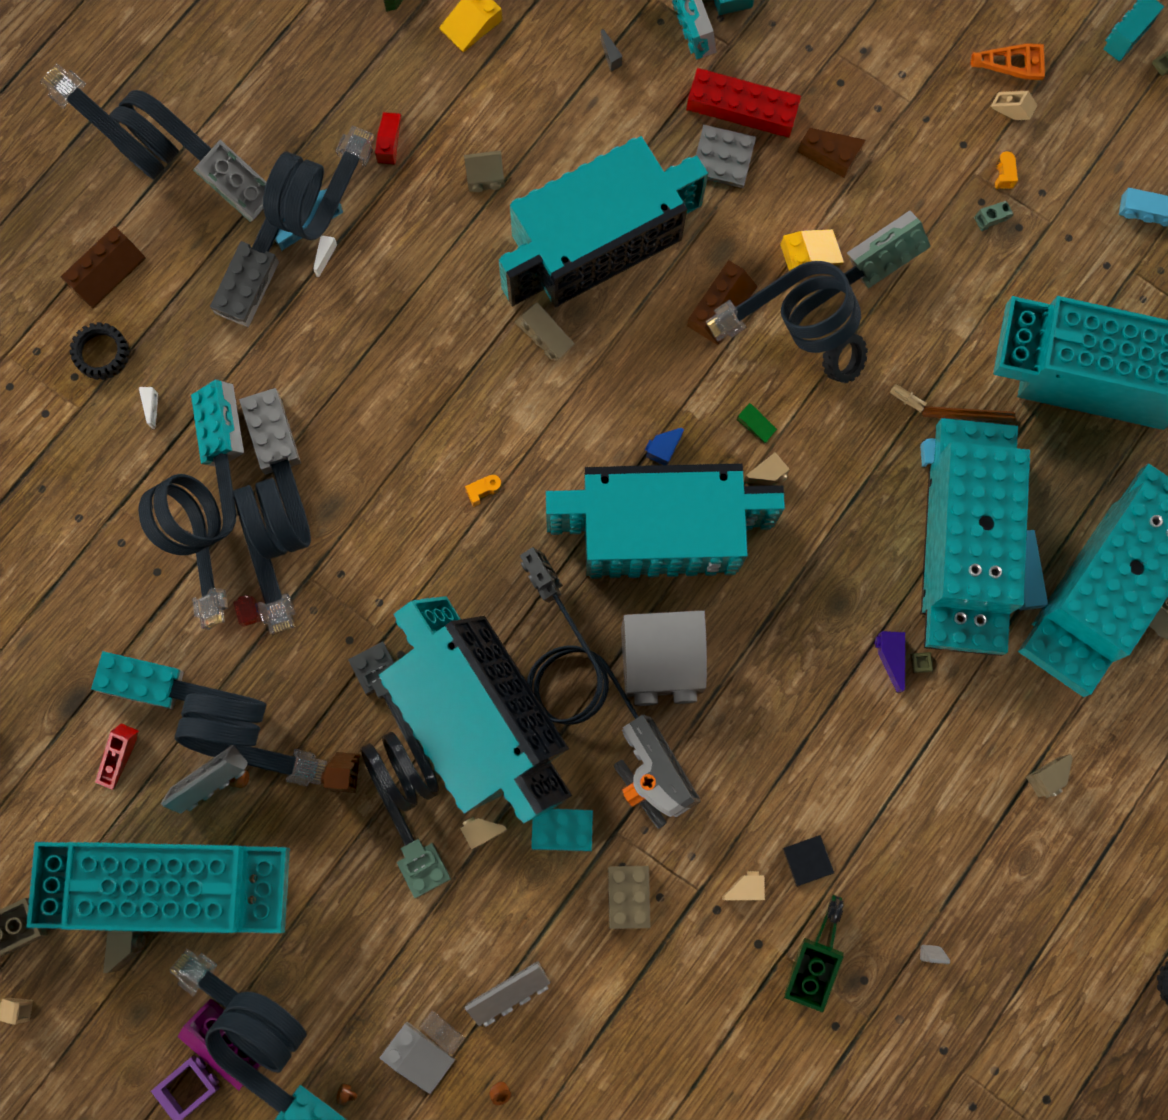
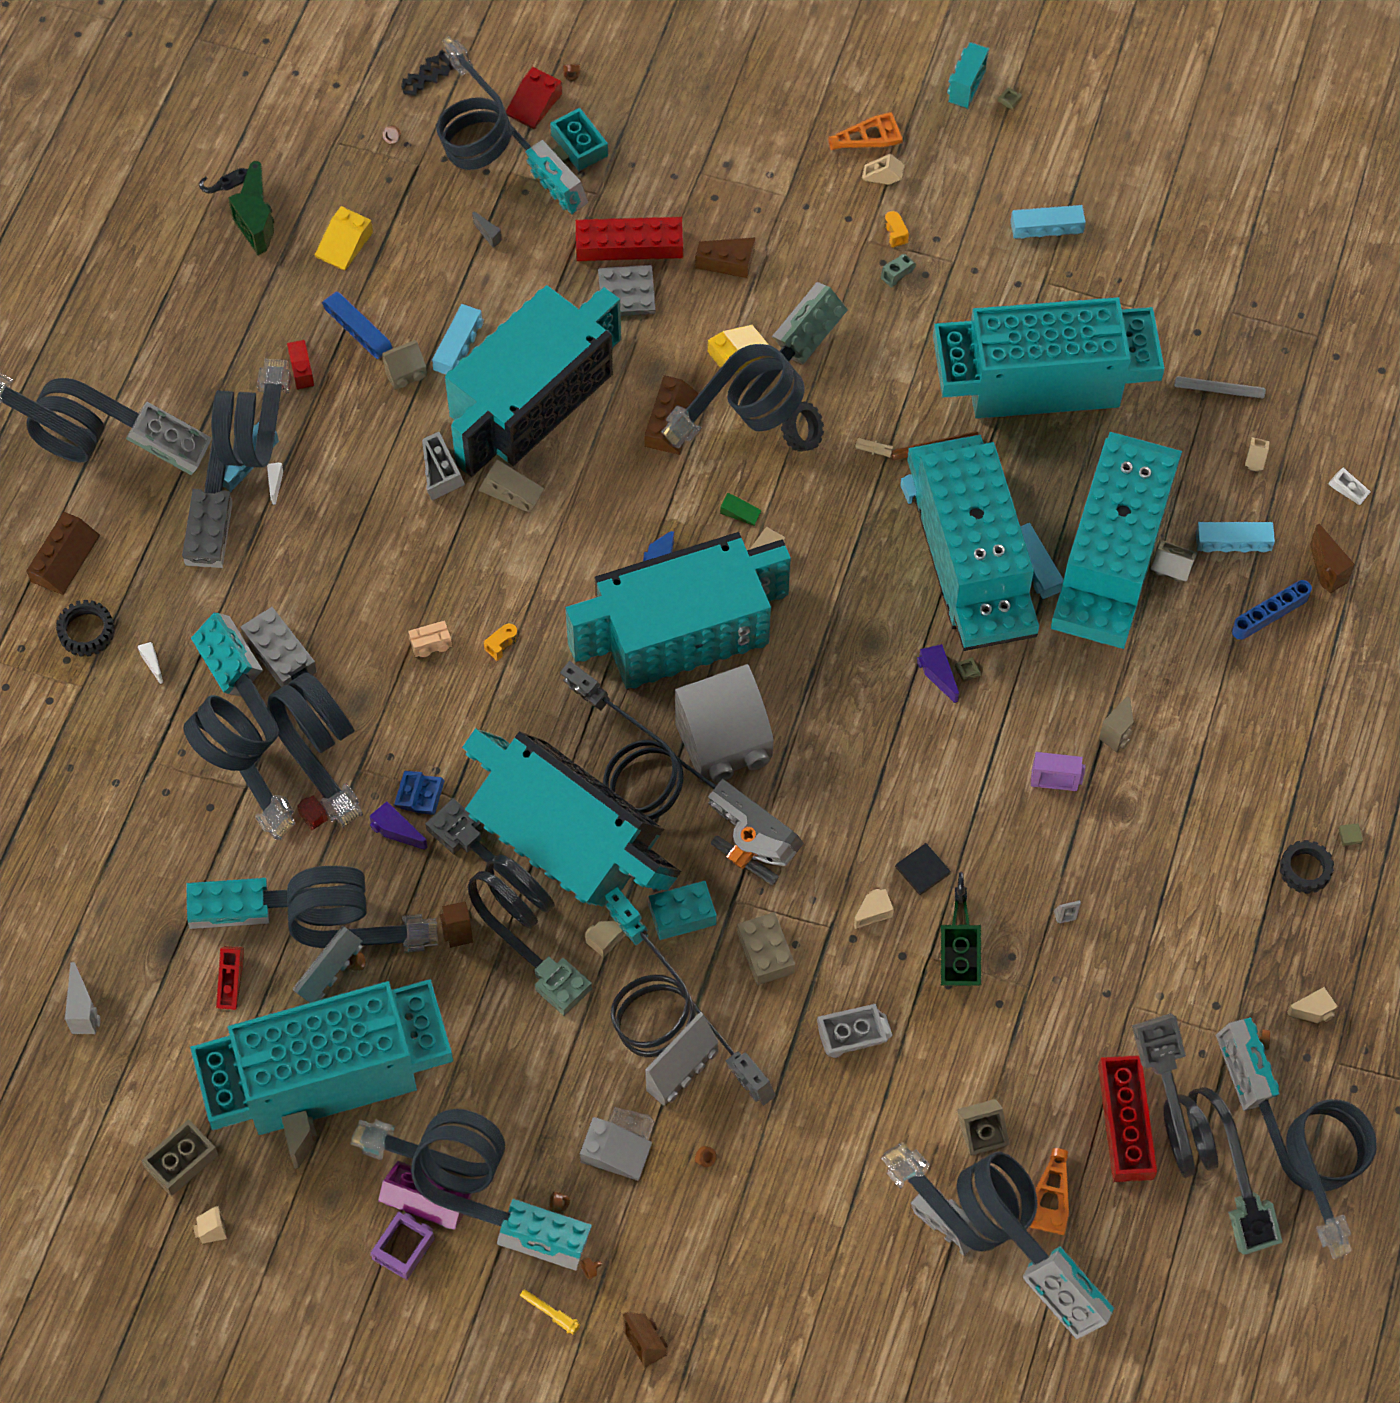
camera: 15 degrees left, 15 degrees down
none -> blue beam [322,291,393,359]
none -> dark purple slope [369,801,428,850]
none -> blue slope [394,771,444,815]
none -> light nougat brick [408,620,452,657]
none -> light grey wedge [422,432,465,500]
none -> medium azure brick [432,304,484,374]
none -> piece [605,887,776,1106]
none -> light grey slope [817,1004,893,1058]
none -> medium lavender window [1030,752,1085,791]

